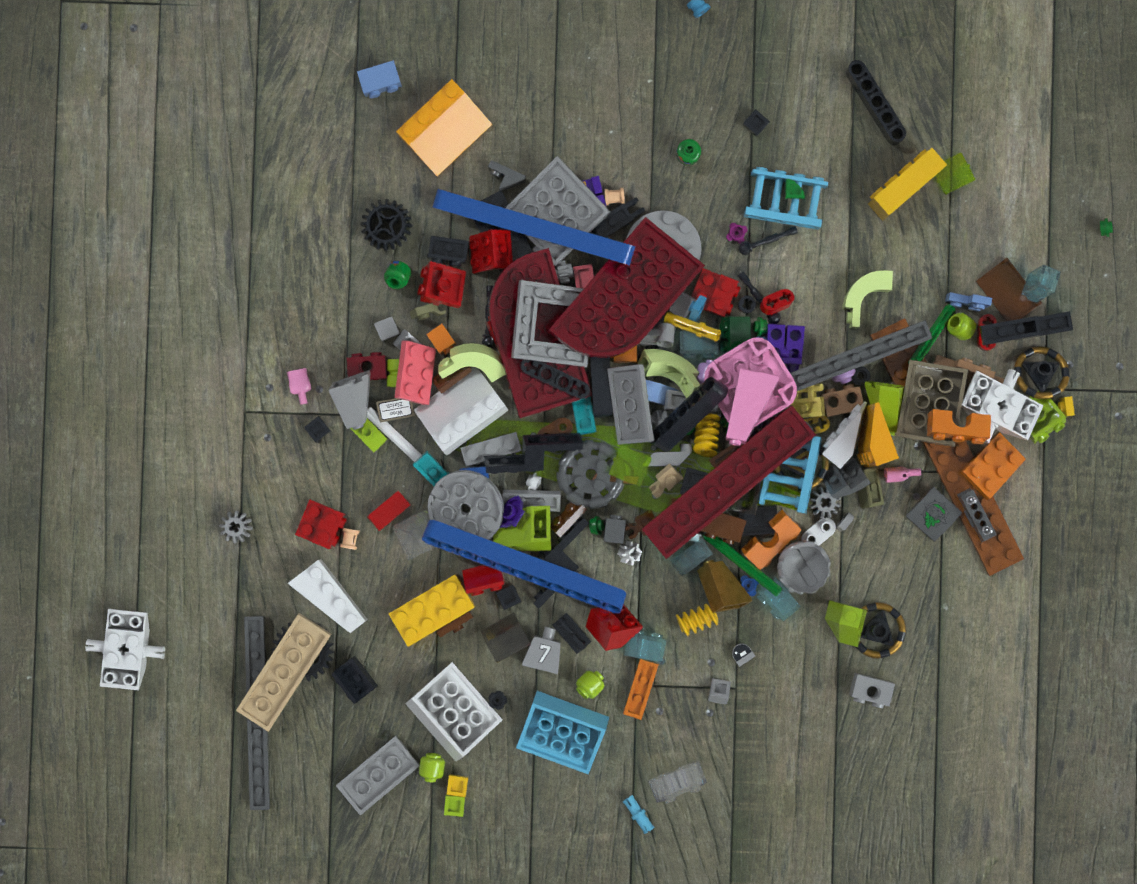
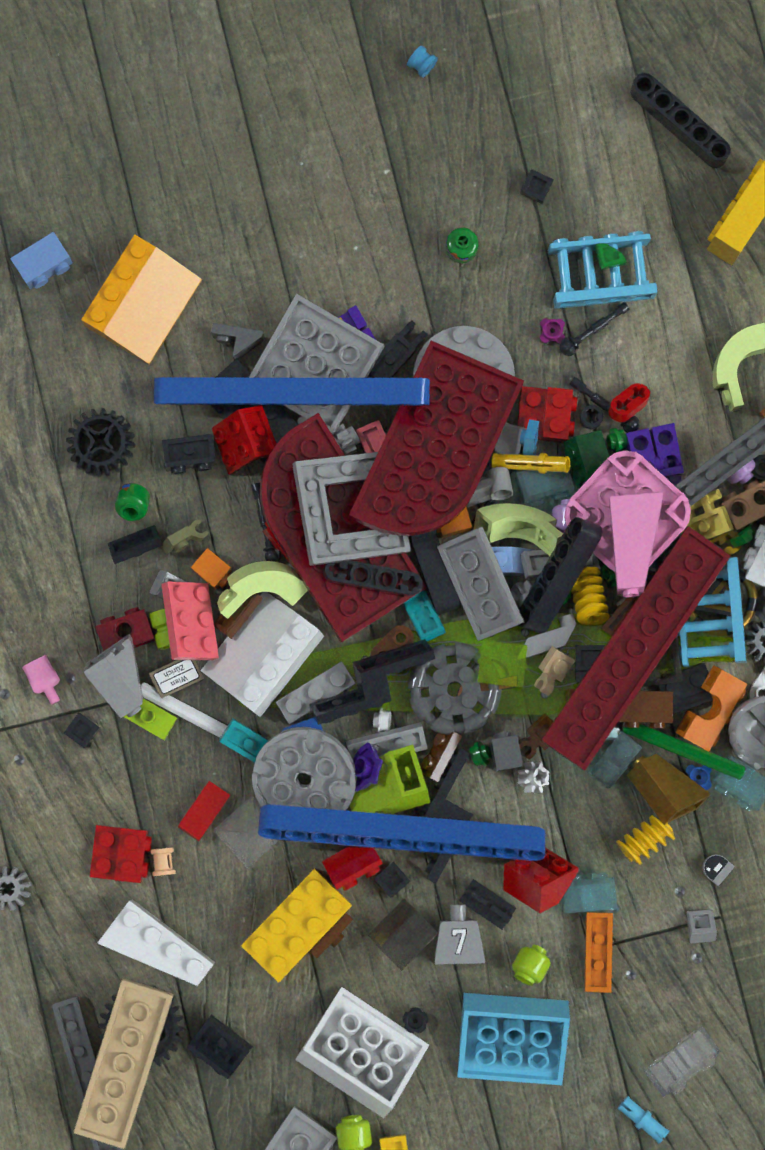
camera: 20 degrees left, 5 degrees down
light grey slope [374,317,400,342] -> none
red plate [418,261,466,308] -> none
light nougat bush [604,188,625,206] -> none
none -> black plate [107,525,163,564]
none -> green tile [729,525,755,548]

